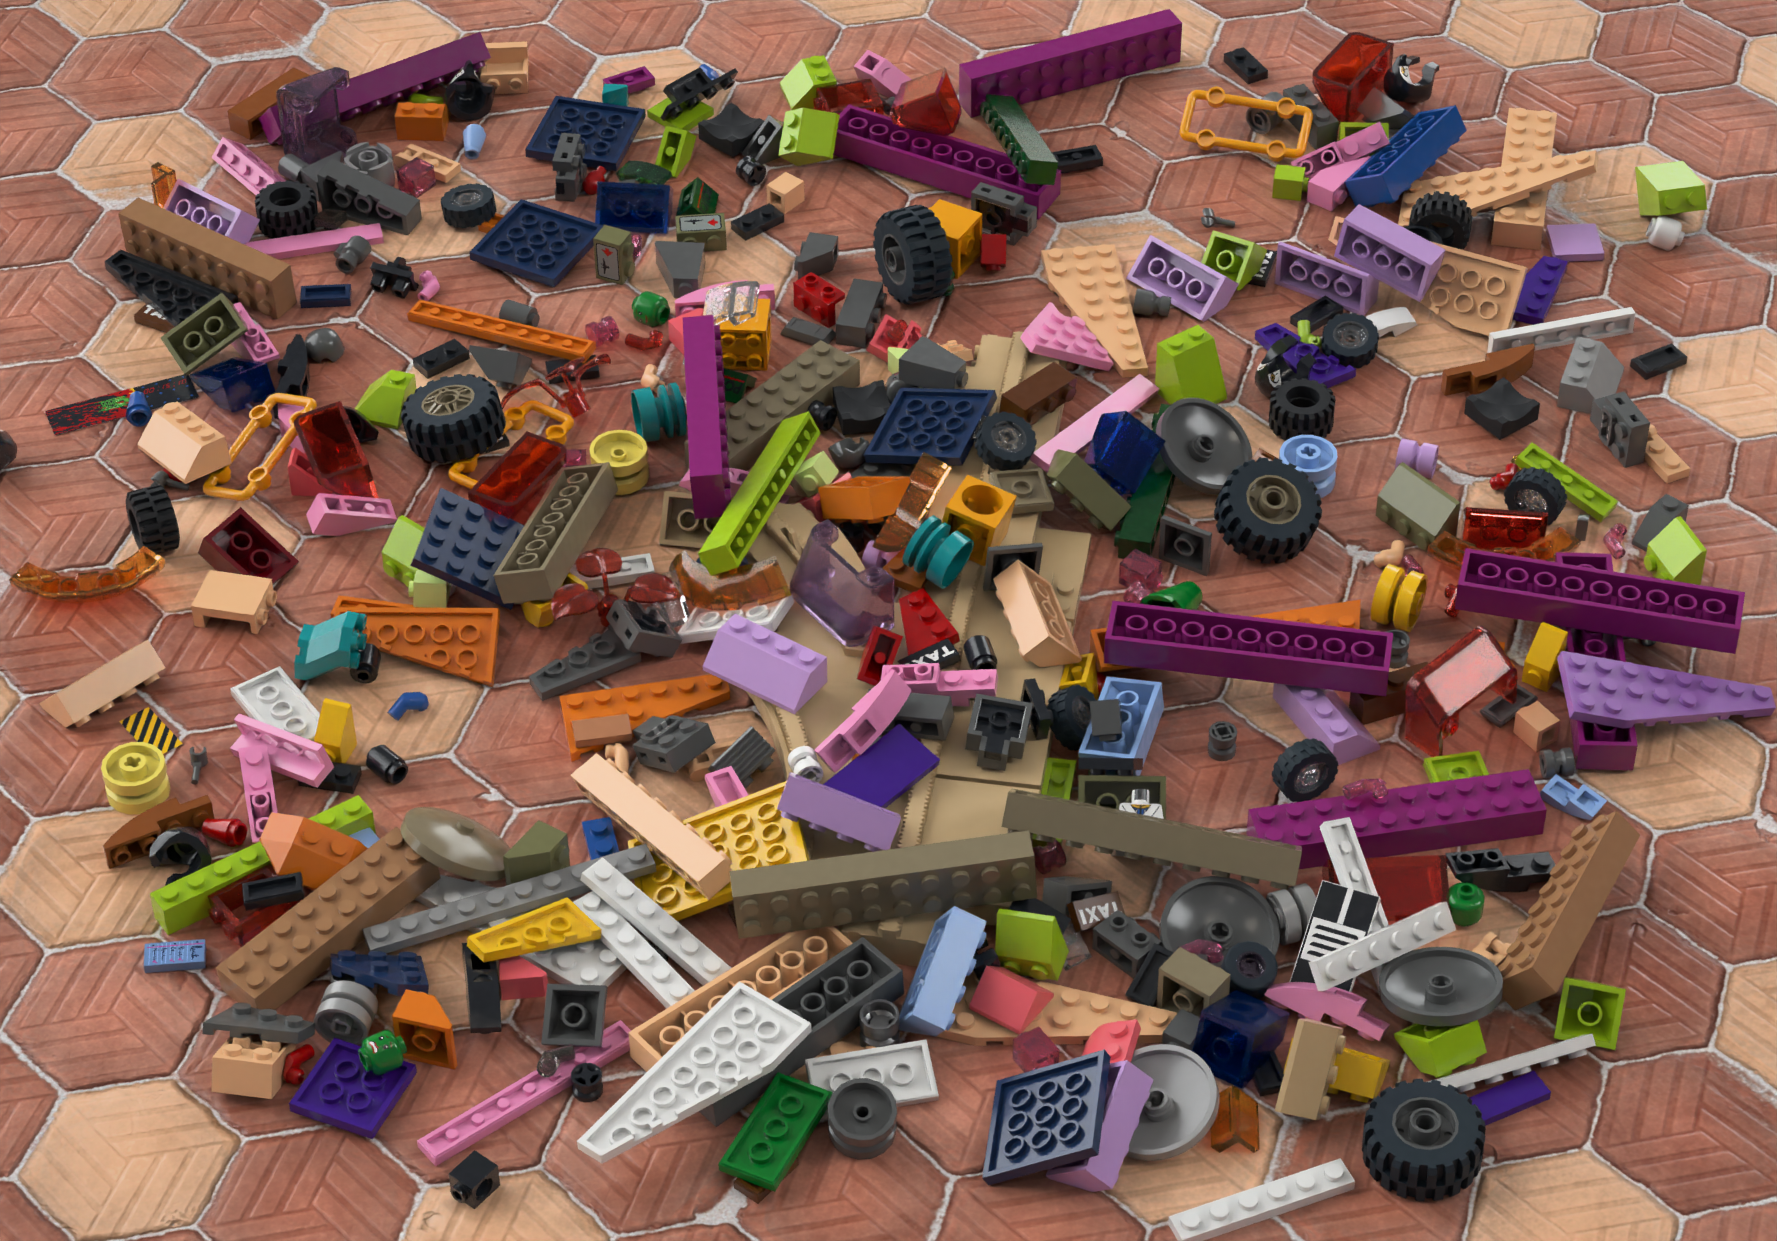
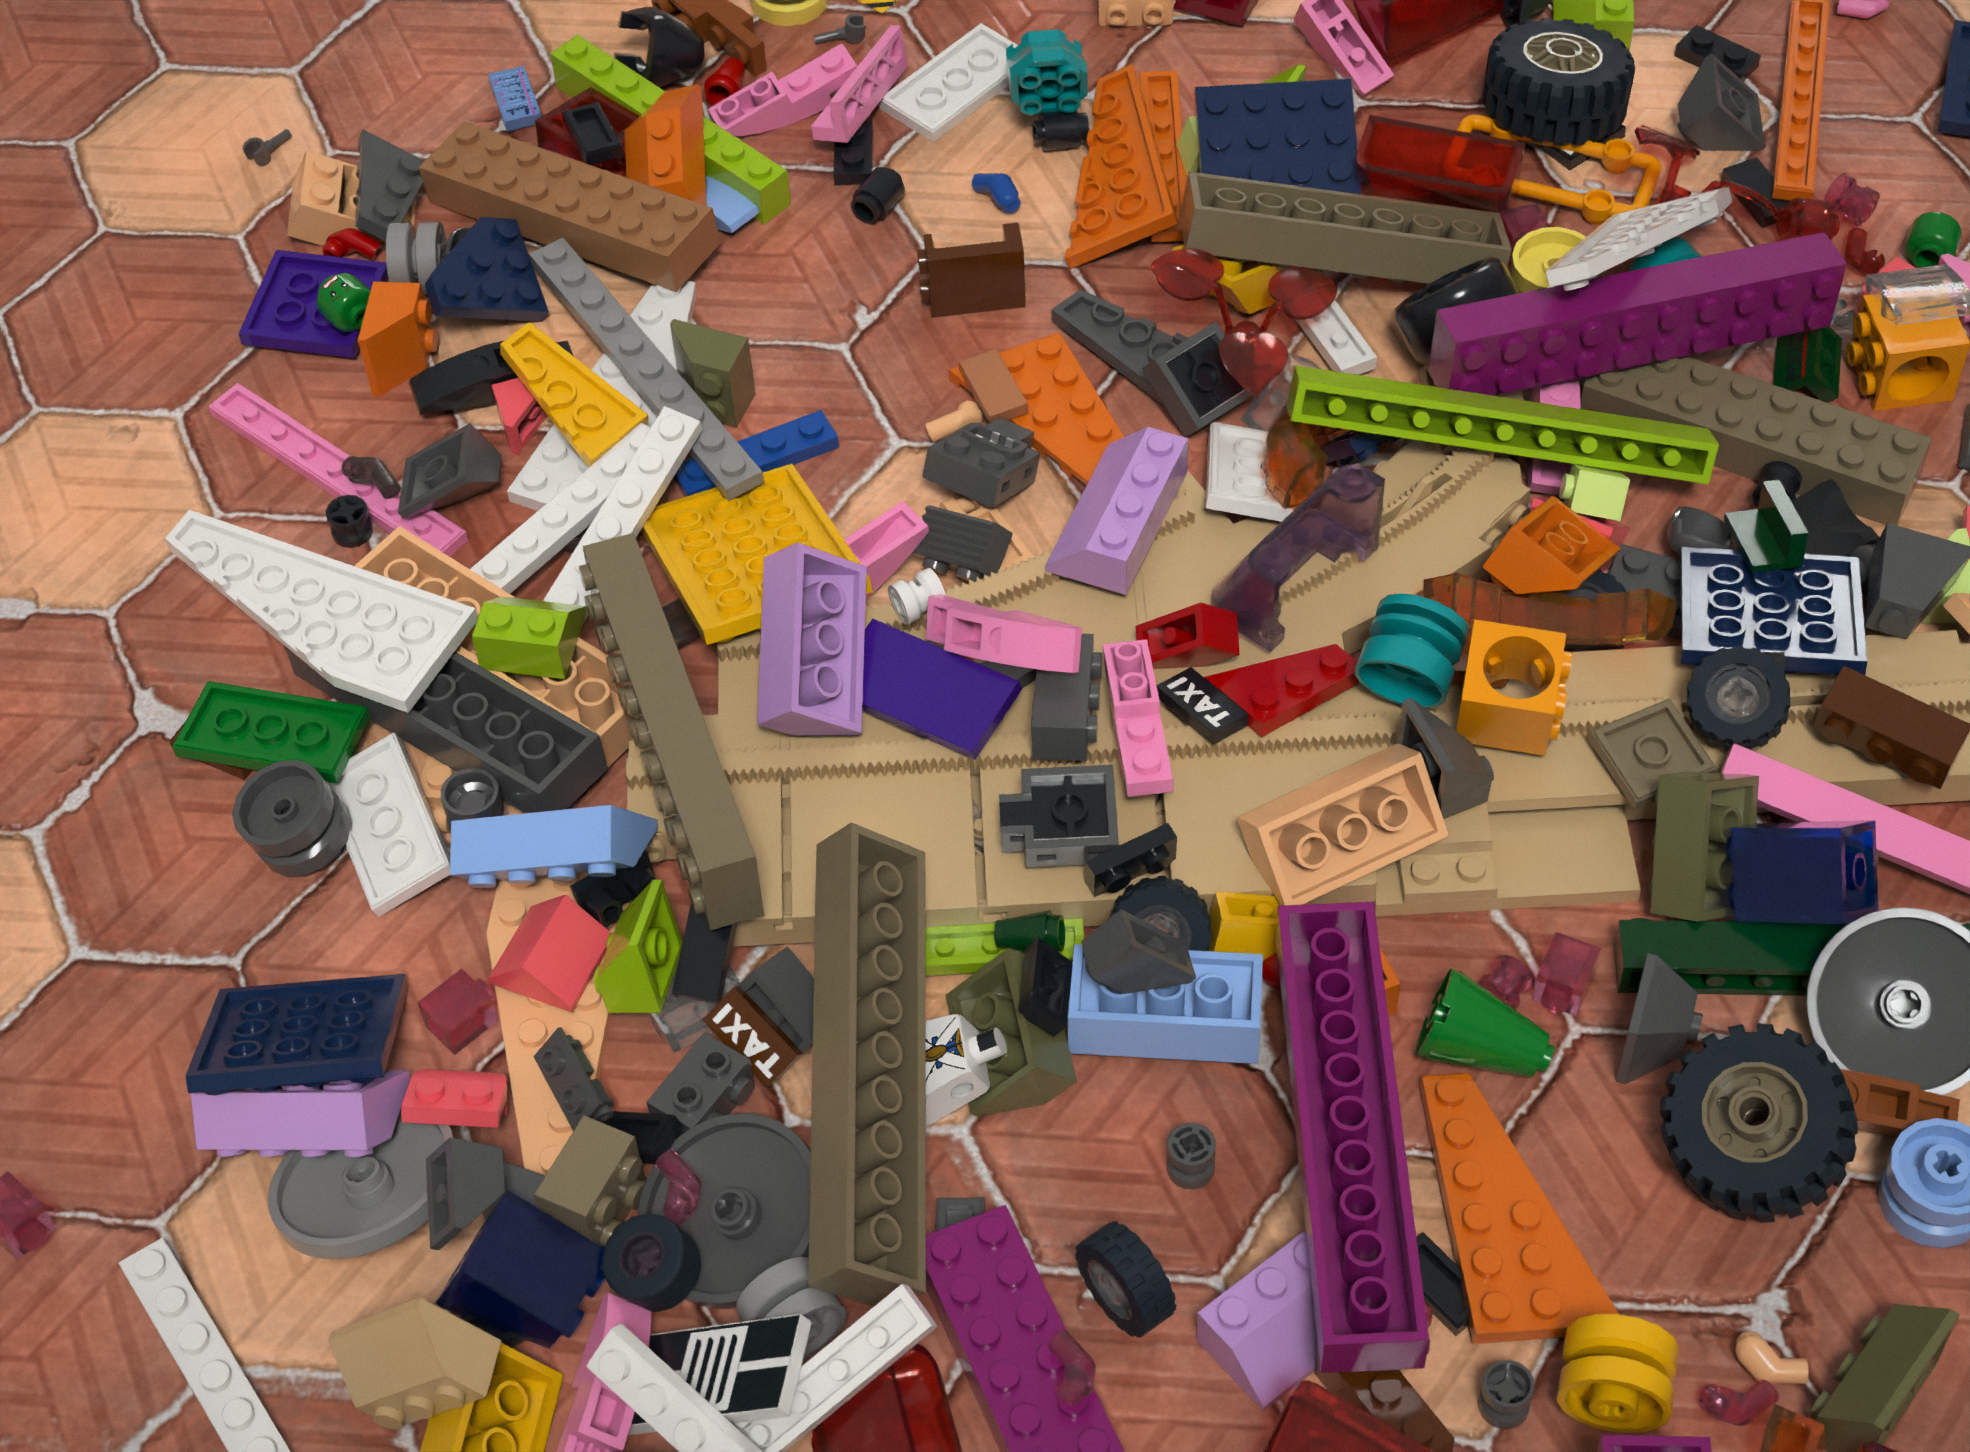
camera: 80 degrees right, 10 degrees up
yellow slope [314,698,357,764] -> none
dark tan dish [400,807,510,881] -> none
black brick [449,1150,500,1209] -> none
dark grey brick [499,299,540,327] -> none
light nougat brick [571,753,732,900] -> none
black brick [963,635,997,670] -> none
clear orange panel [1210,1085,1260,1153] -> none
none -> dark grey hand [243,129,292,166]
none -> dark grey slope [426,1137,507,1250]
none -> lime slope [472,596,587,679]
none -> dark grey hinge [533,1027,614,1131]
none -> reddish brown panel [917,222,1026,318]
none -> dark green cone [994,910,1065,952]
none -> black wheel [1394,257,1520,365]
none -> white wing [1545,186,1733,291]
none -> dark green panel [1724,480,1809,573]
none -> clear red head [1776,197,1840,241]

